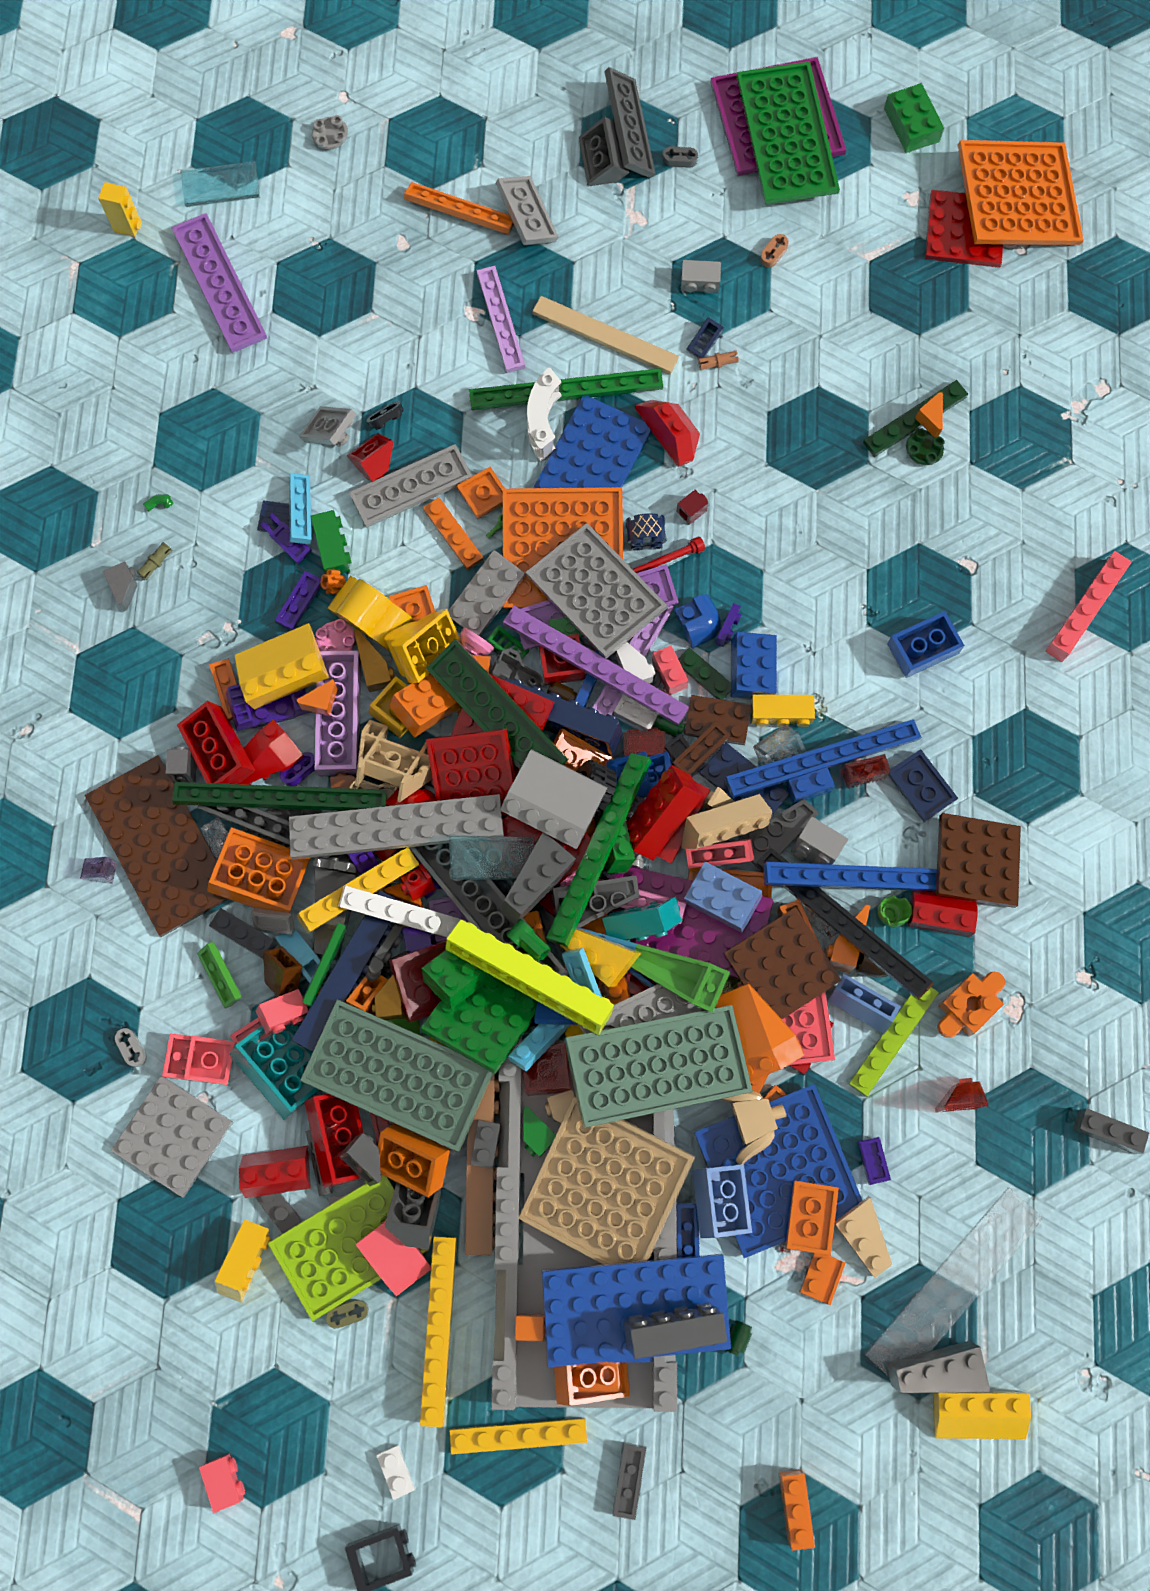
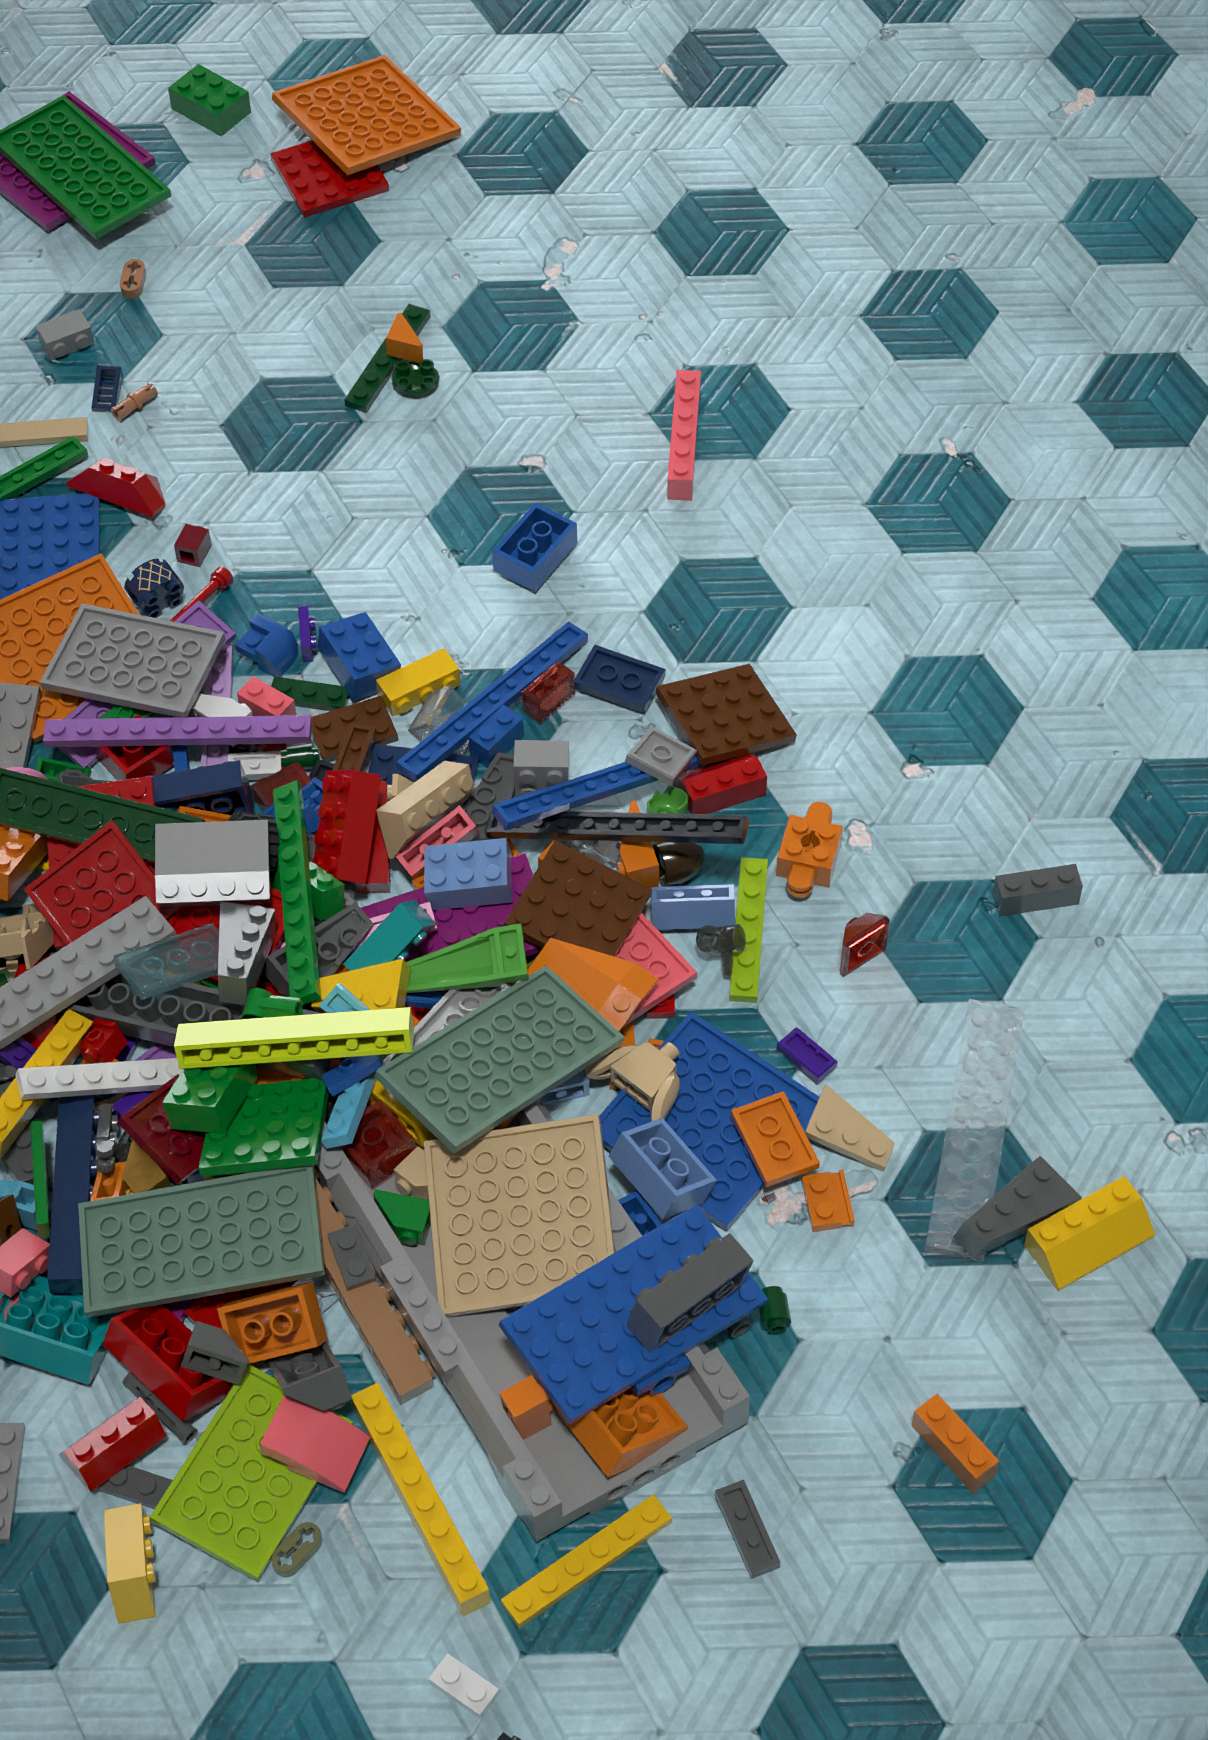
camera: 30 degrees left, 20 degrees down
none -> light grey tile [625,726,697,786]
none -> clear smoke piece [696,924,746,976]

